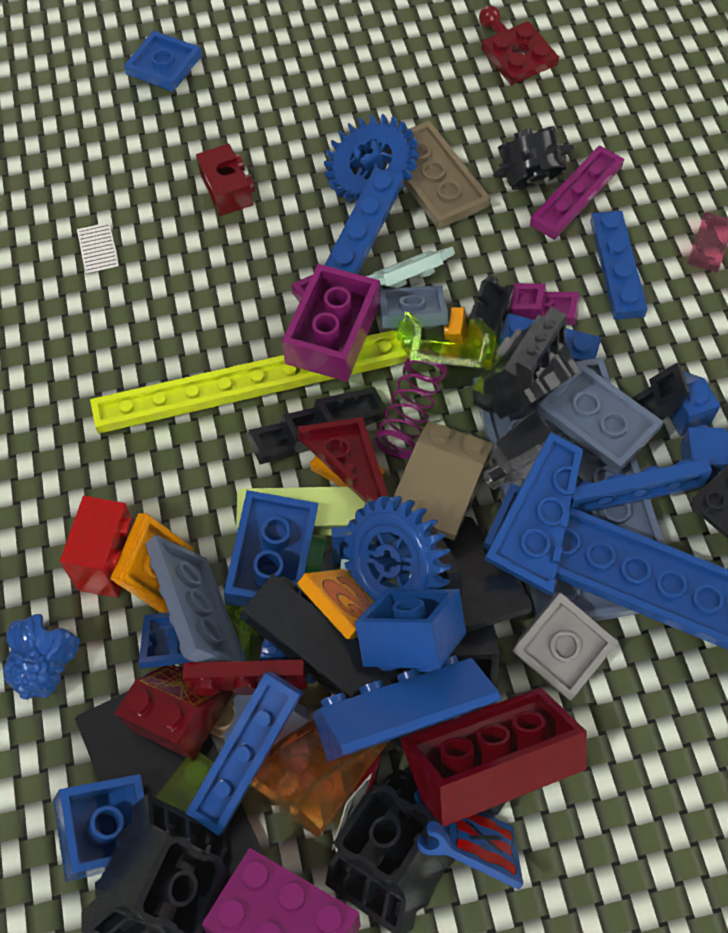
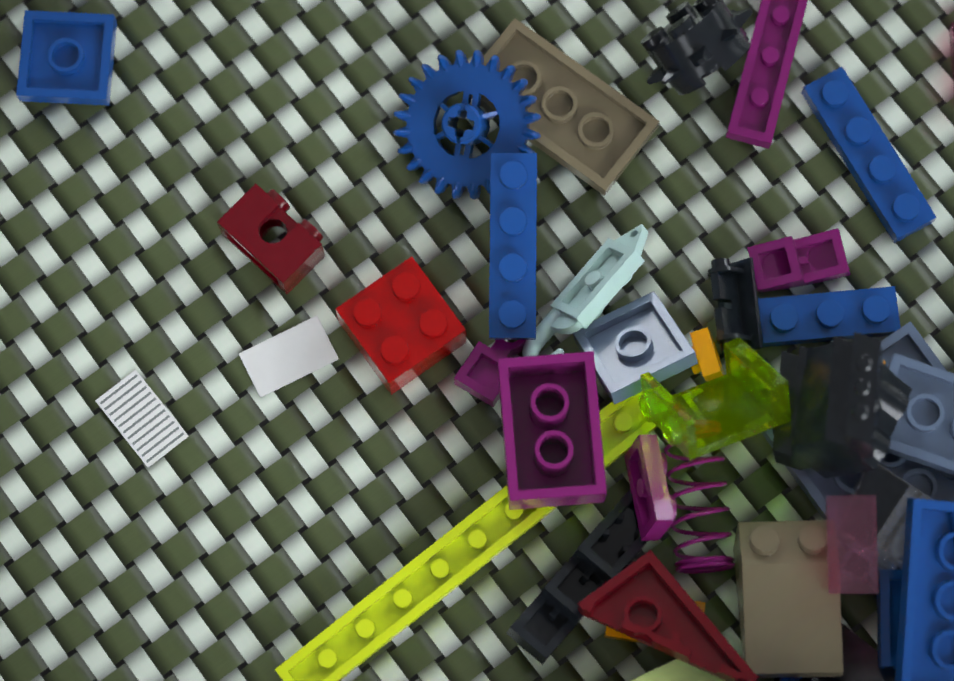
camera: 25 degrees left, 15 degrees up
none -> white sticker [239,316,339,398]
none -> red brick [335,256,466,395]
none -> magenta plate [624,434,677,541]
none -> clear pink tile [825,495,879,594]

